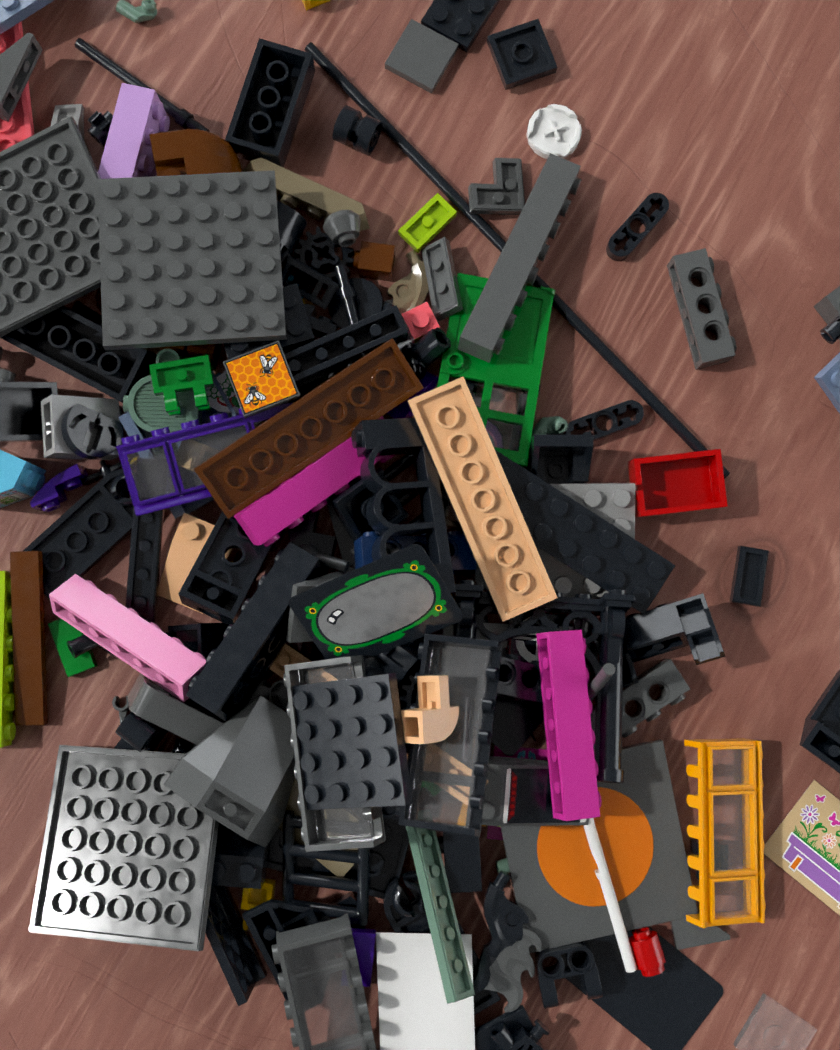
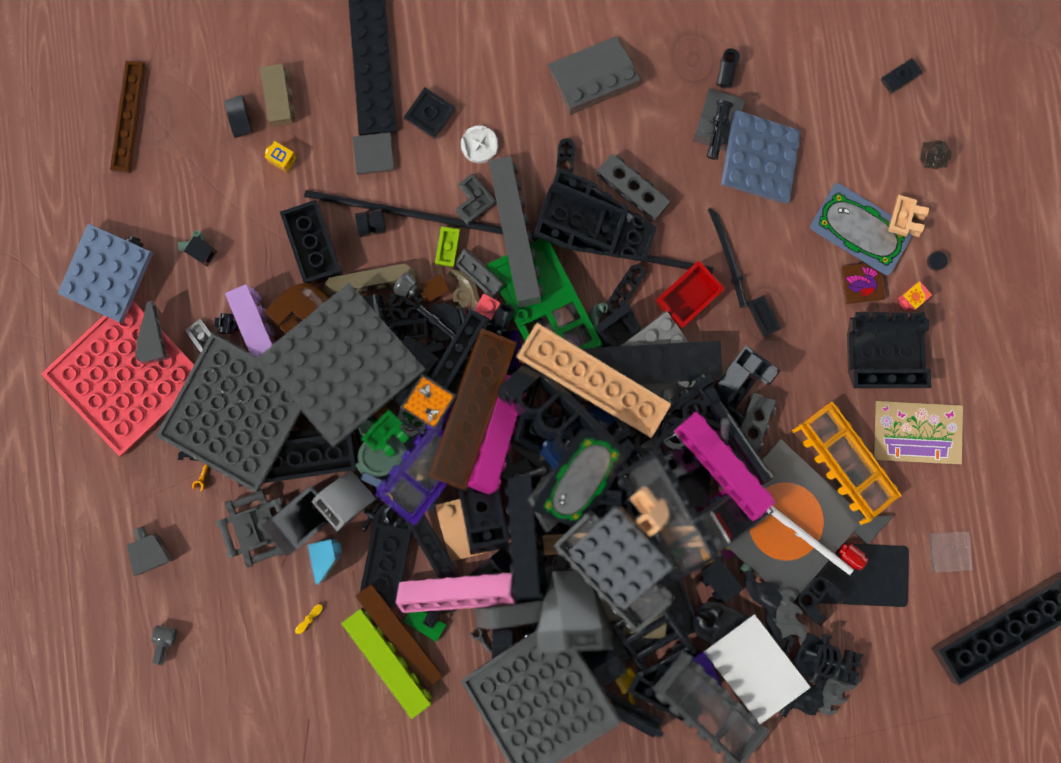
camera: 40 degrees left, 0 degrees up
dark purple slope [30,464,88,512] -> none
black piece [61,403,123,459] -> none
black bar [75,38,210,132] -> none
sand green tile [406,809,475,1004] -> none
none -> black panel [184,236,217,267]
none -> black wedge [534,167,657,262]
none -> dark grey slope [548,36,640,115]
none -> black sword [708,208,747,308]

